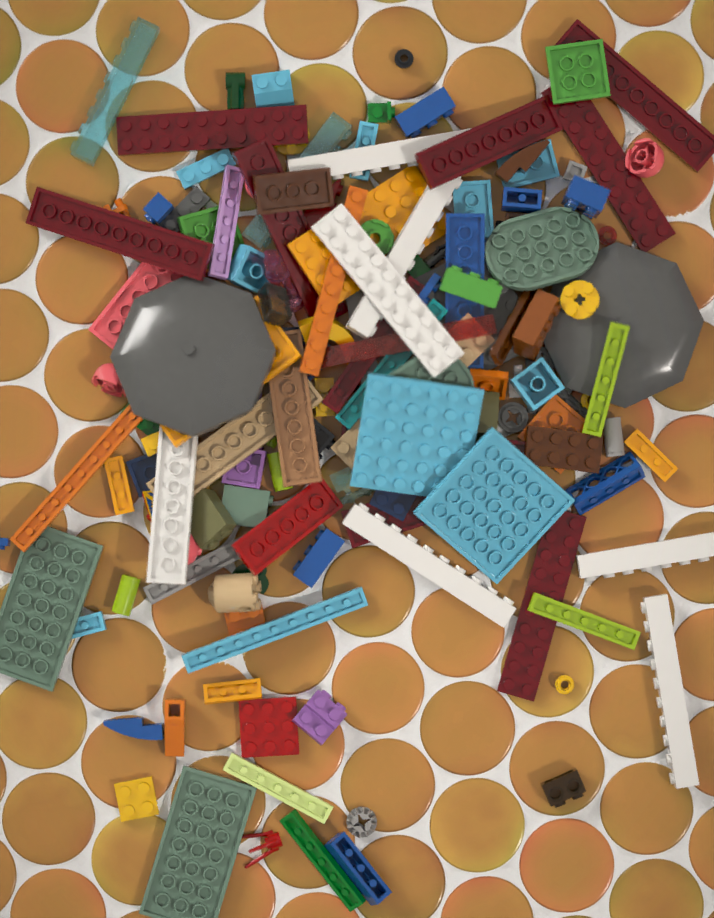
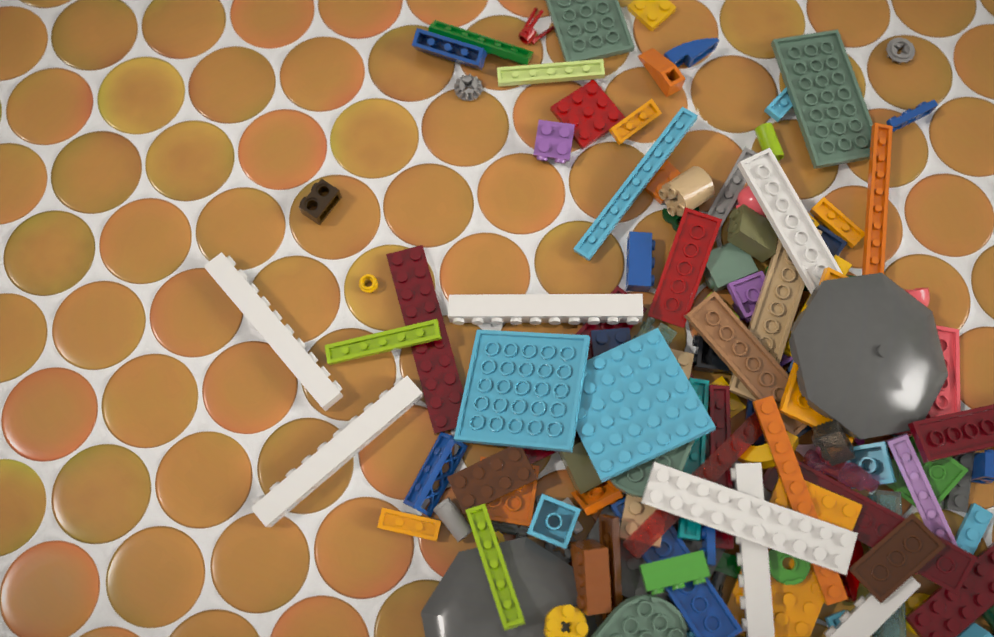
camera: 150 degrees right, 15 degrees down
dark grey gear [498,402,528,433] -> none

